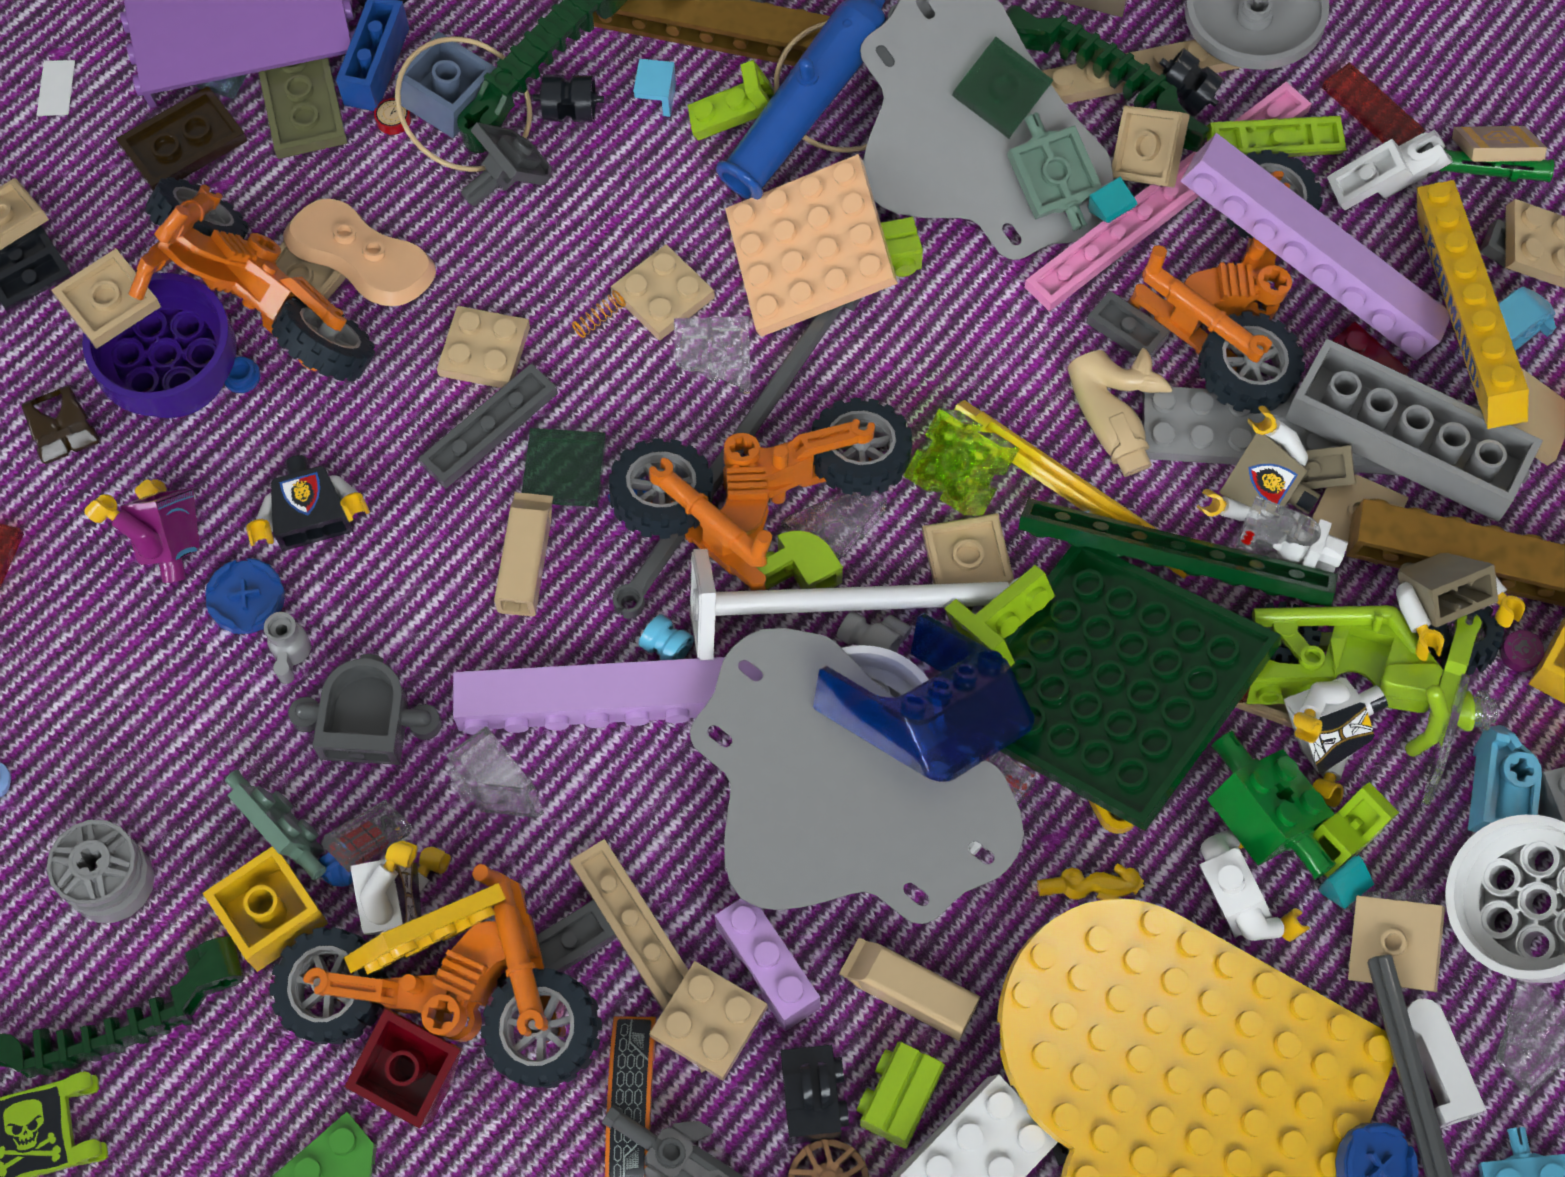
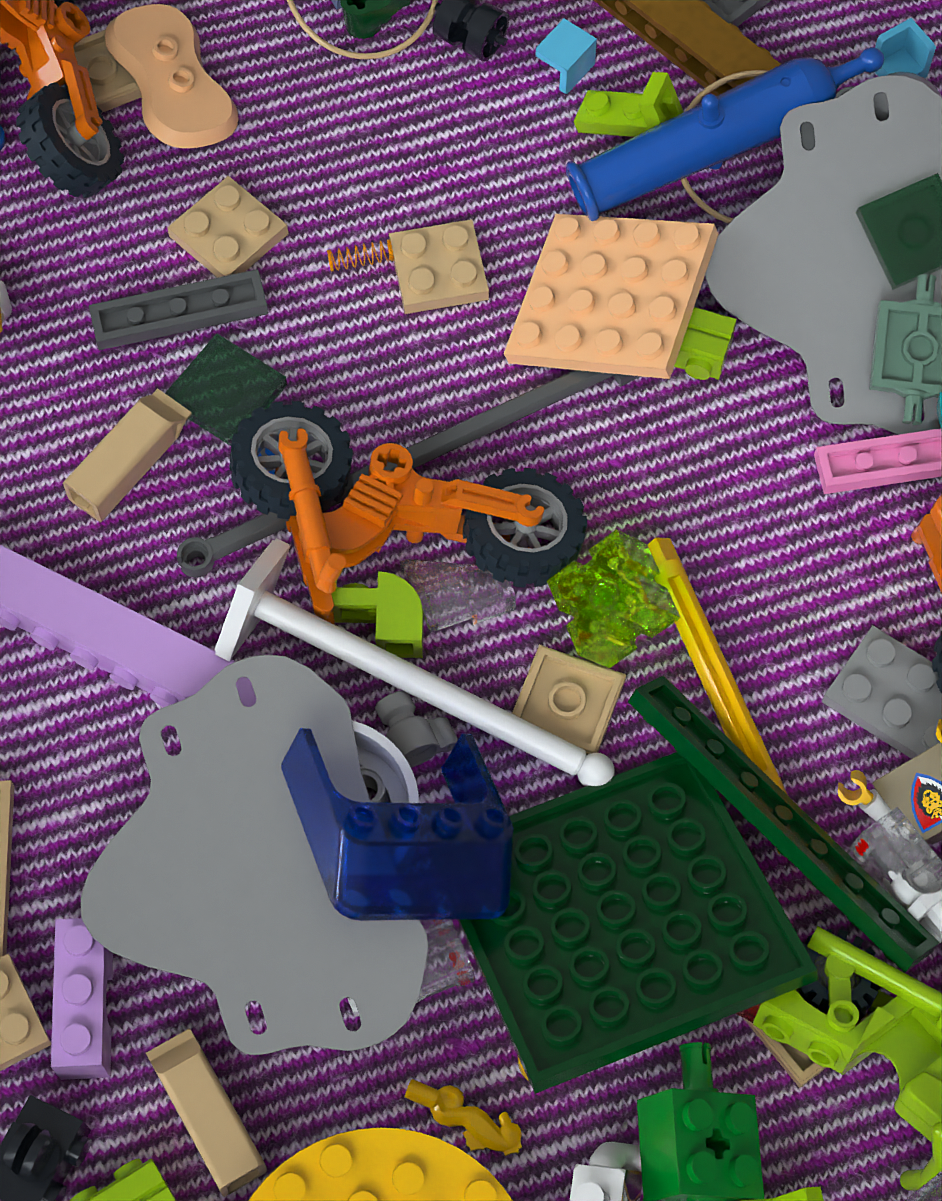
camera: 30 degrees right, 0 degrees up
dark grey piece [461,122,552,206] -> none
medium azure wheel [639,614,694,660] -> none
clear slope [674,316,751,394] -> none
lime bracket [944,565,1055,673] -> none
tan piece [1067,348,1172,477] -> none
dark grey plate [1086,290,1170,358] -> none
torso [1284,678,1388,807] -> none

